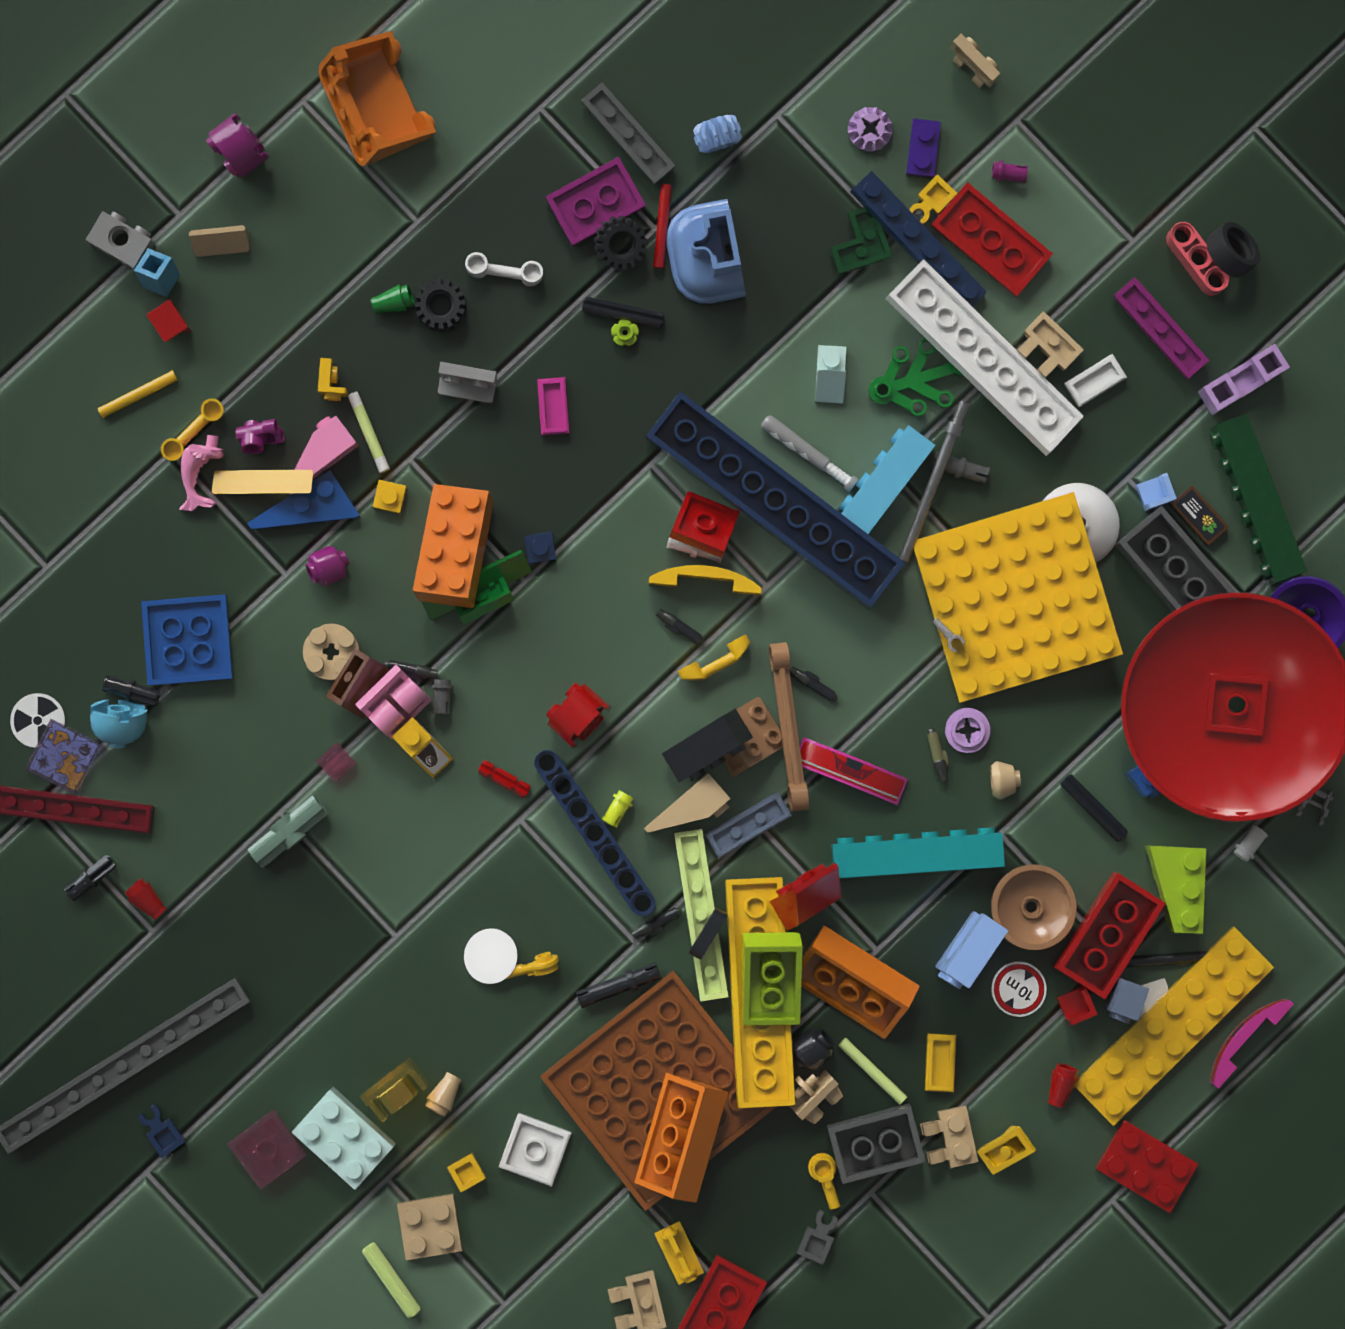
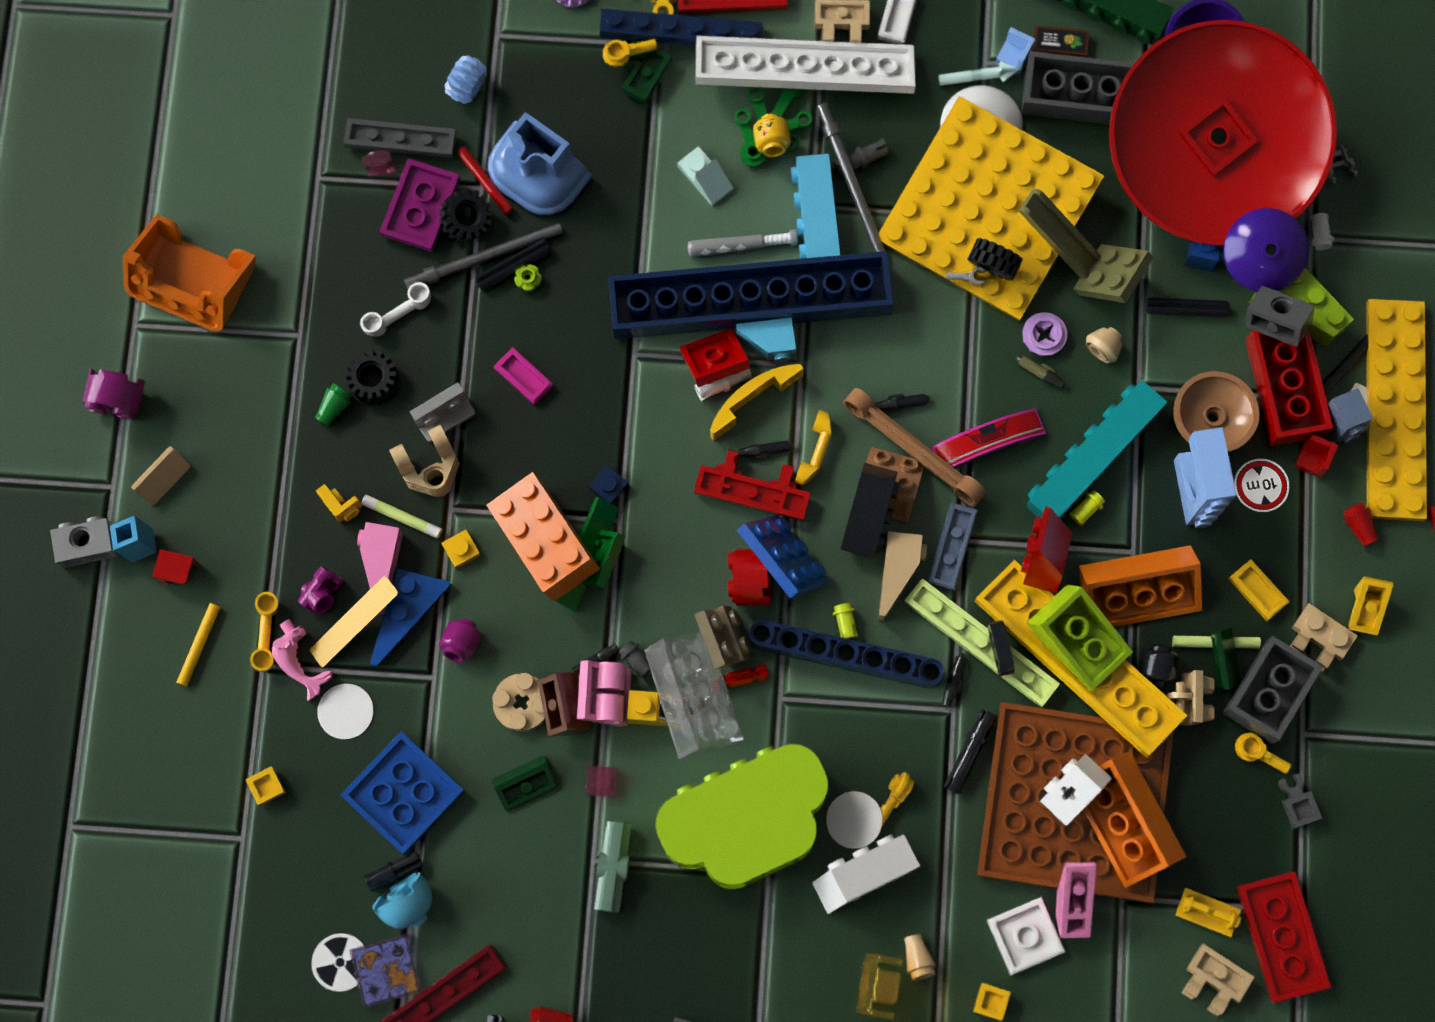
camera: 35 degrees left, 10 degrees down
none -> yellow plate [245,766,286,806]
none -> white sticker [317,684,373,739]
none -> clear pink plate [362,150,395,177]
none -> tan piece [389,425,460,497]
none -> flat silver bar [403,223,563,290]
none -> dark green slope [492,756,558,811]
none -> yellow plate [603,39,657,67]
none -> clear brick [644,632,743,759]
none -> lime brick [656,744,828,889]
none -> red hinge [694,450,811,521]
none -> dark tan plate [694,606,752,669]
none -> medium azure slope [736,317,796,363]
none -> blue plate [737,515,830,599]
none -> yellow head [753,114,791,157]
none -> white wedge [812,834,920,914]
none -> light aqua piece [939,61,1020,86]
none -> black tyre [967,238,1023,281]
none -> olive bracket [1019,188,1154,303]
none -> white brick [1040,753,1112,826]
none -> bright pink slope [1055,862,1096,938]
none -> neon yellow pin [1069,490,1105,526]
none -> dark green slope [1210,627,1240,690]
none -> dark purple dish [1223,208,1309,292]
none -> dark grey brick [1245,286,1315,347]

